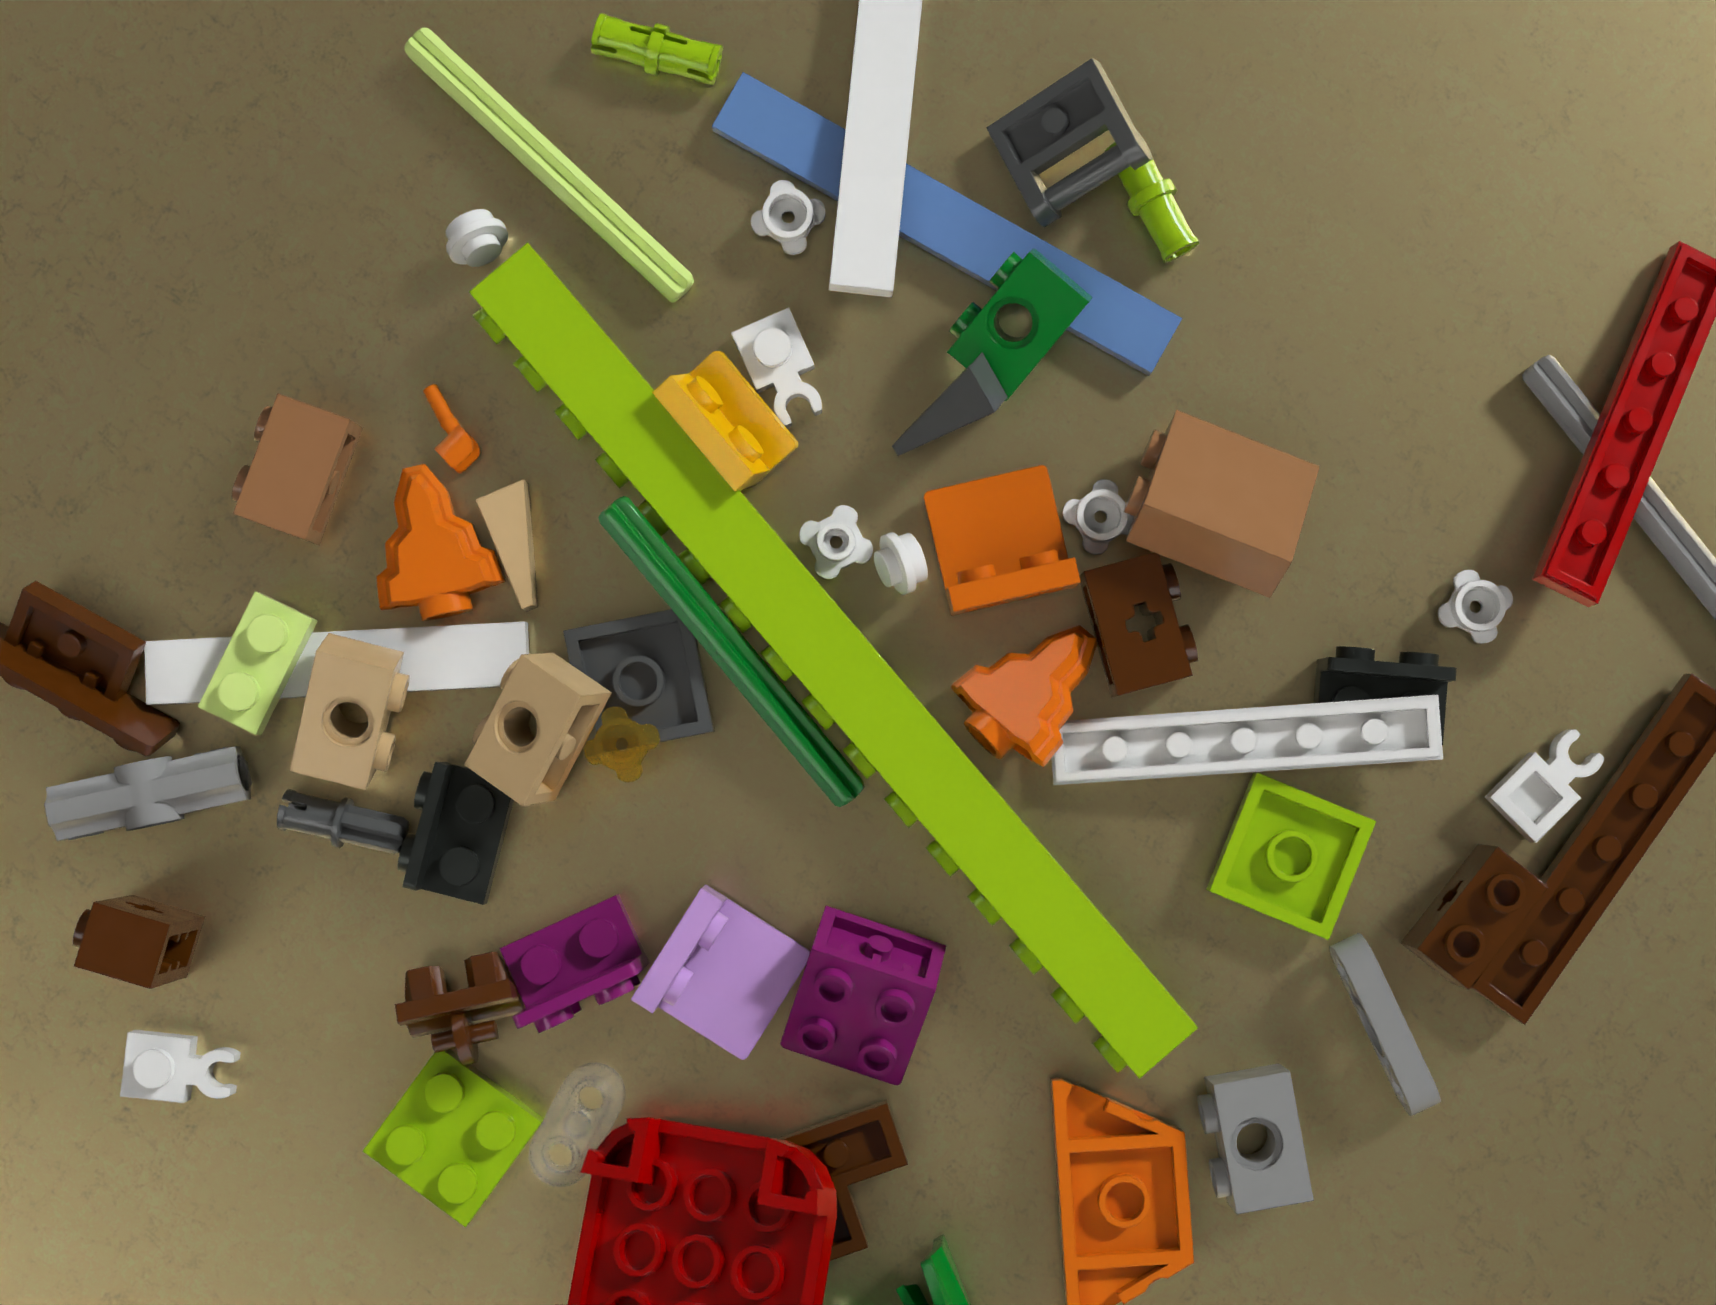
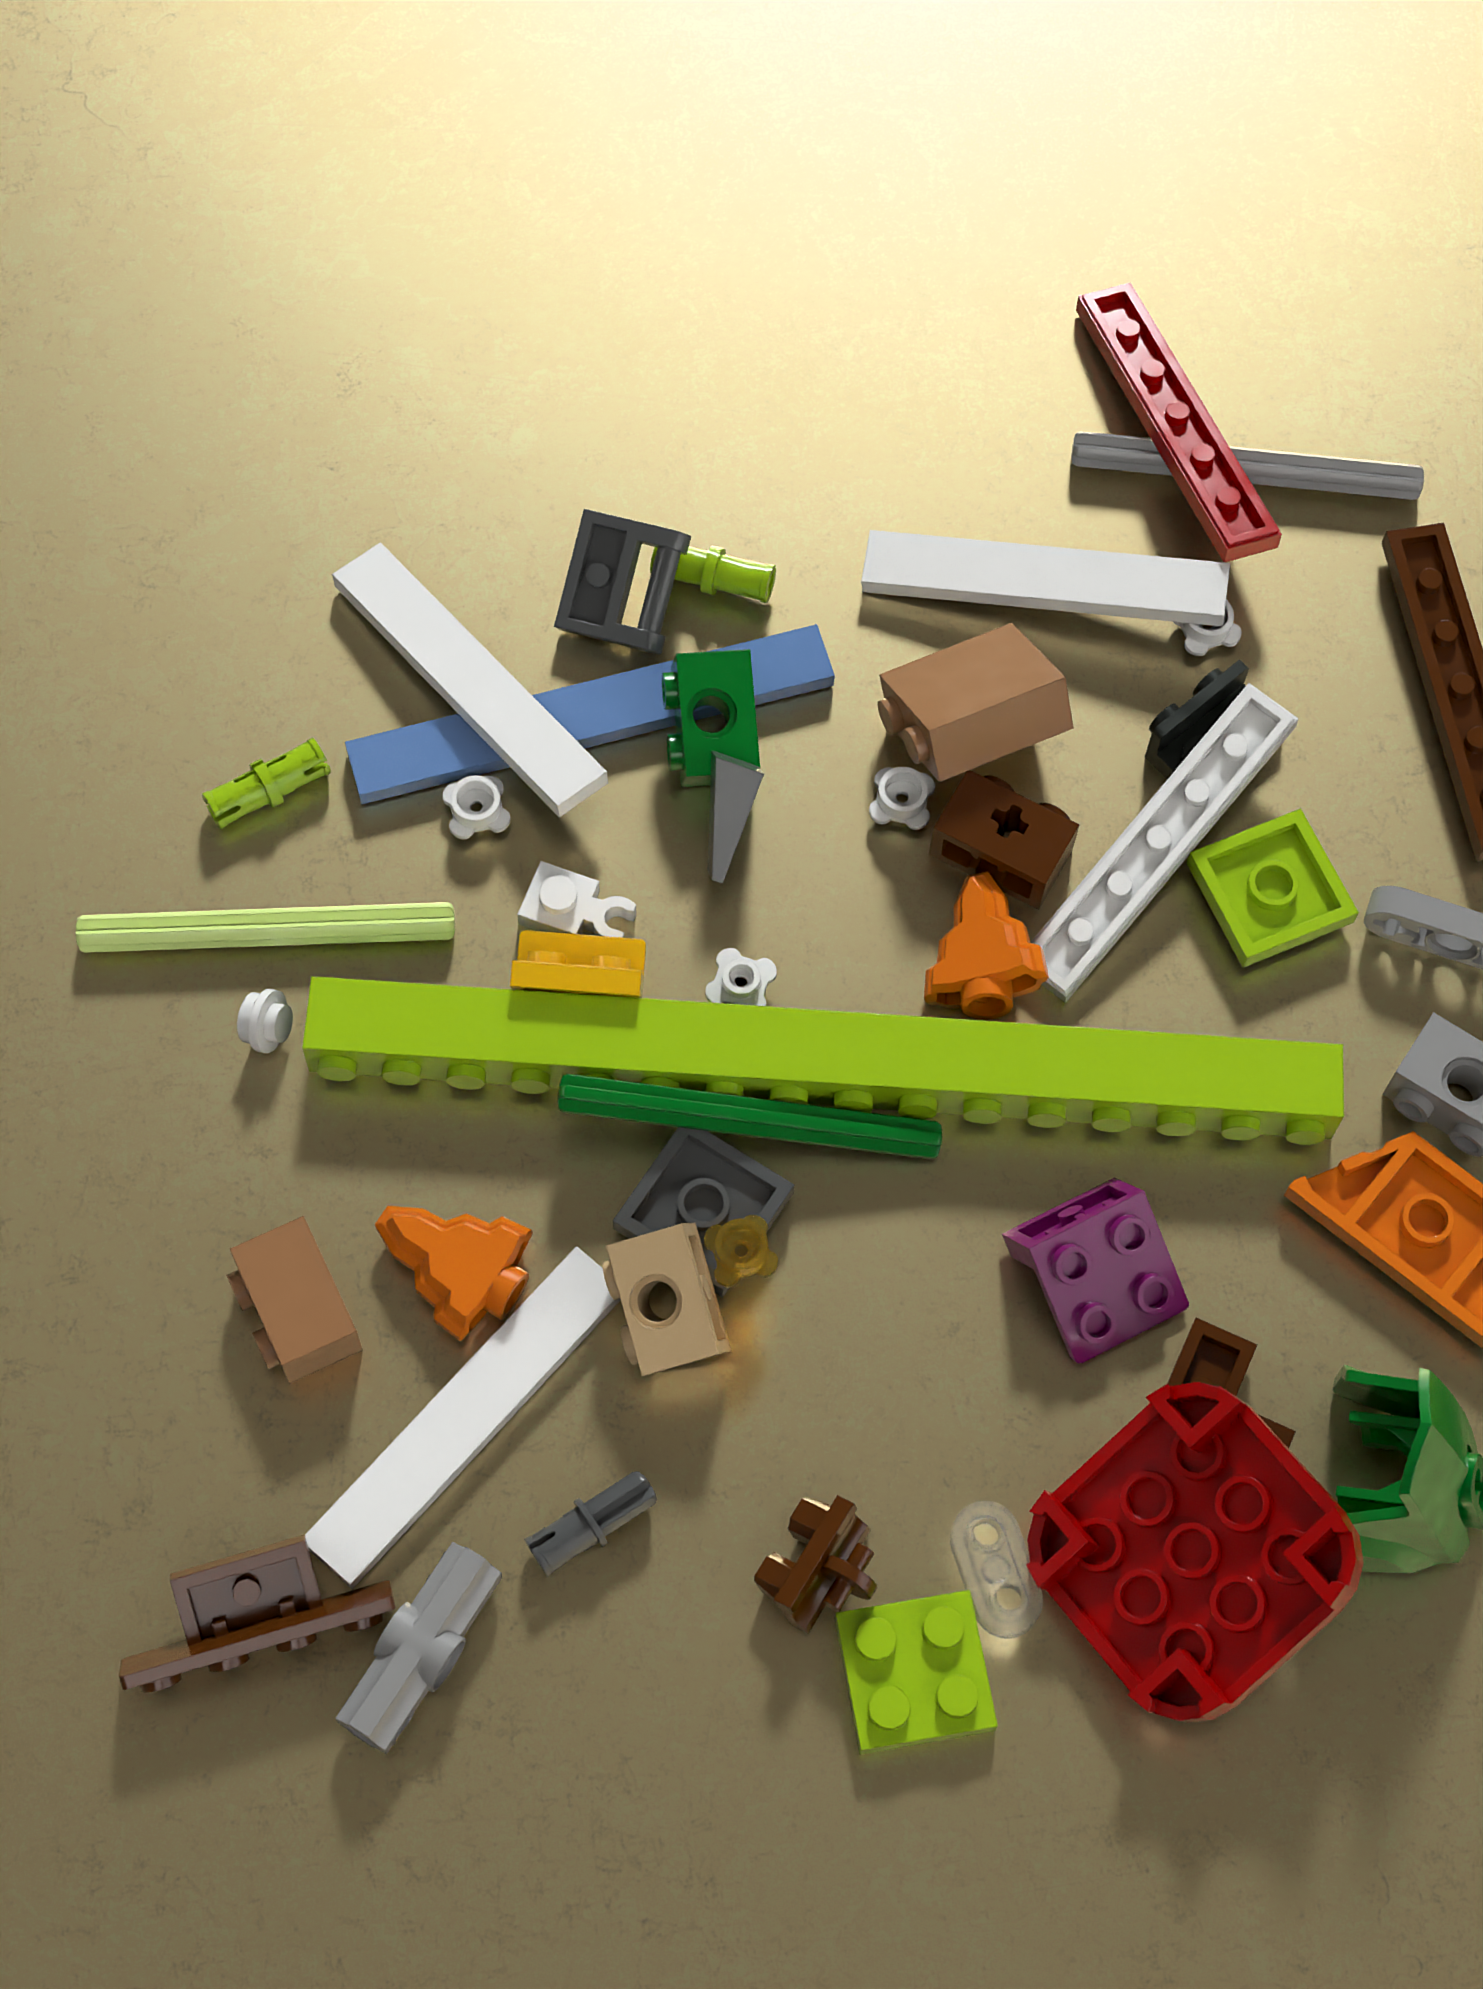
camera: 50 degrees left, 20 degrees down
reddish brown brick [73,895,205,989] -> none
white plate [120,1030,241,1103] -> none
yellowish green plate [198,591,318,735] -> none
tan brick [290,633,410,790] -> none
pearl dark grey bracket [398,762,514,905] -> none
orange hand [423,384,480,474] -> none
tan piece [476,479,538,612] -> none
magenta bracket [499,894,649,1033] -> none
lavender bracket [631,884,810,1060] -> none
white plate [874,532,928,595] -> none
orange bracket [924,465,1081,616] -> none
reddish brown brick [1401,844,1549,990] -> none
white plate [1485,729,1604,843] -> none
none -> white tile [861,530,1230,626]

